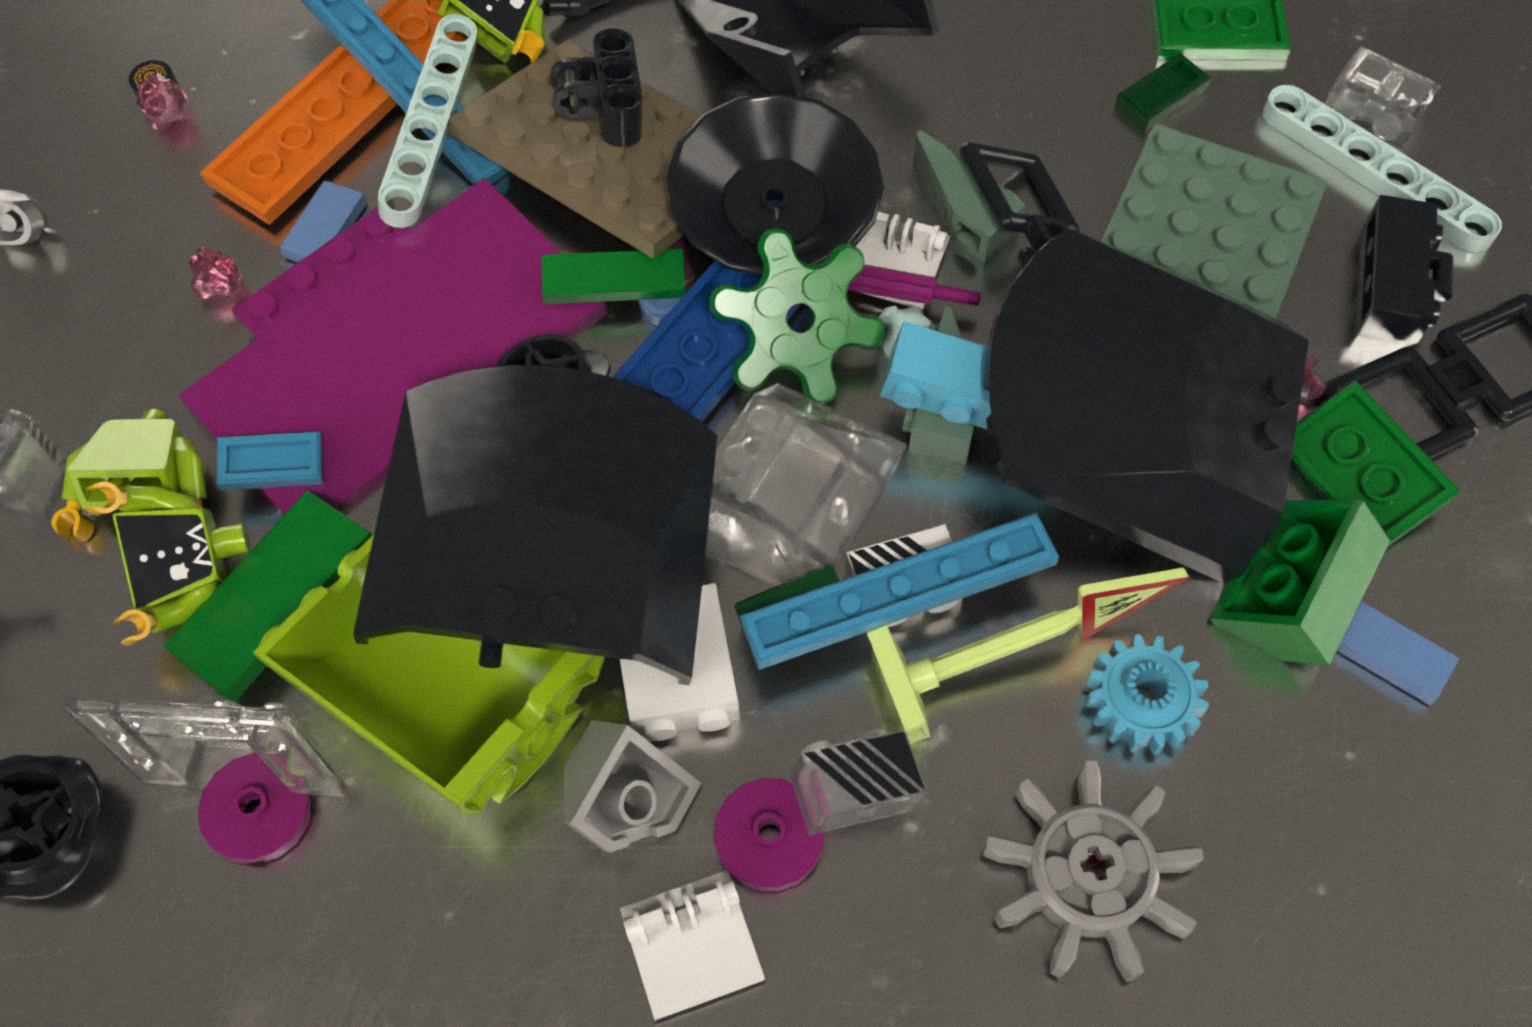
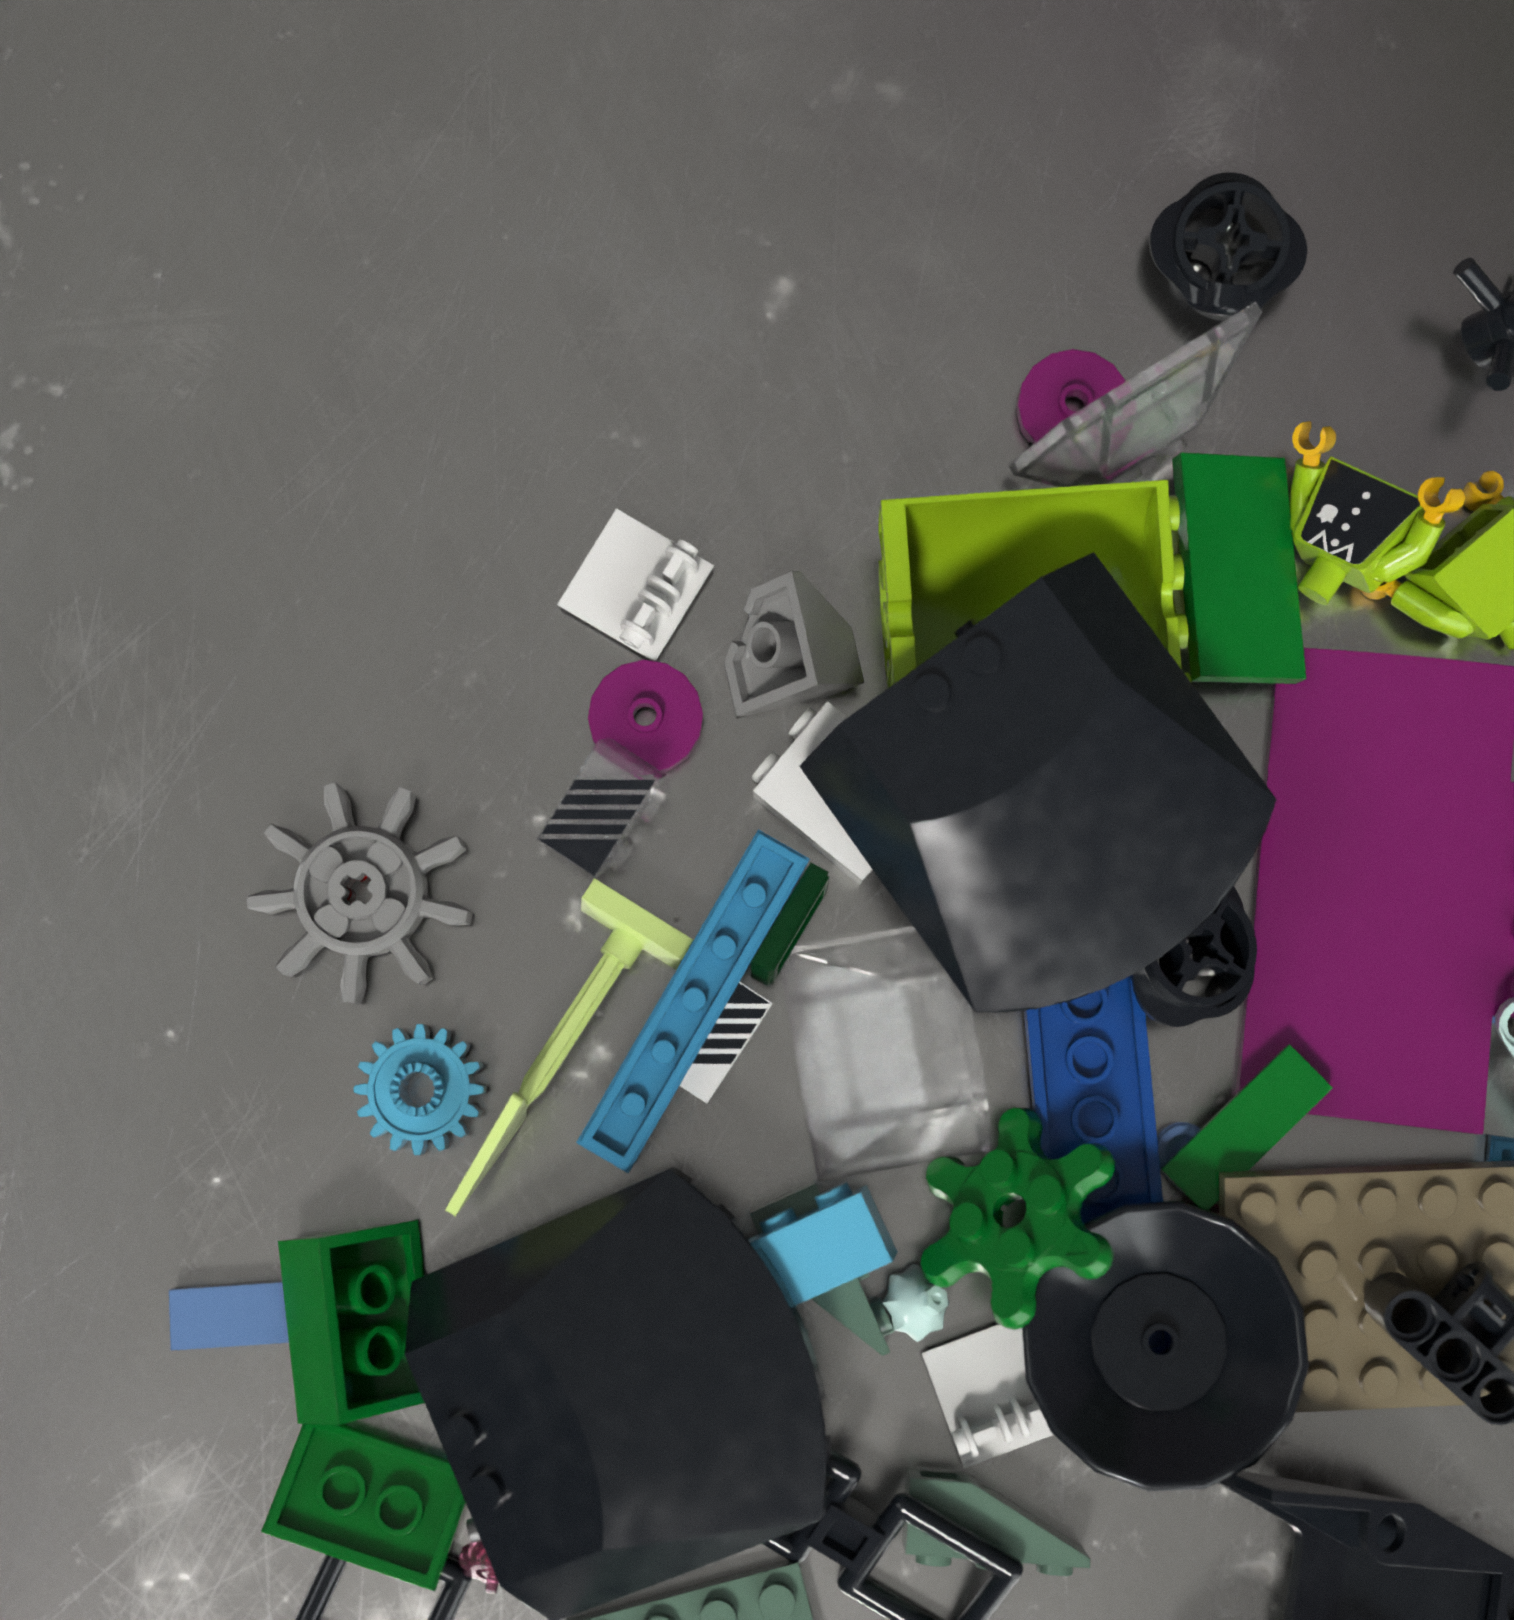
camera: 140 degrees right, 20 degrees up
dark azure tile [217,431,324,491] -> none
magenta axle [848,264,982,306] -> none

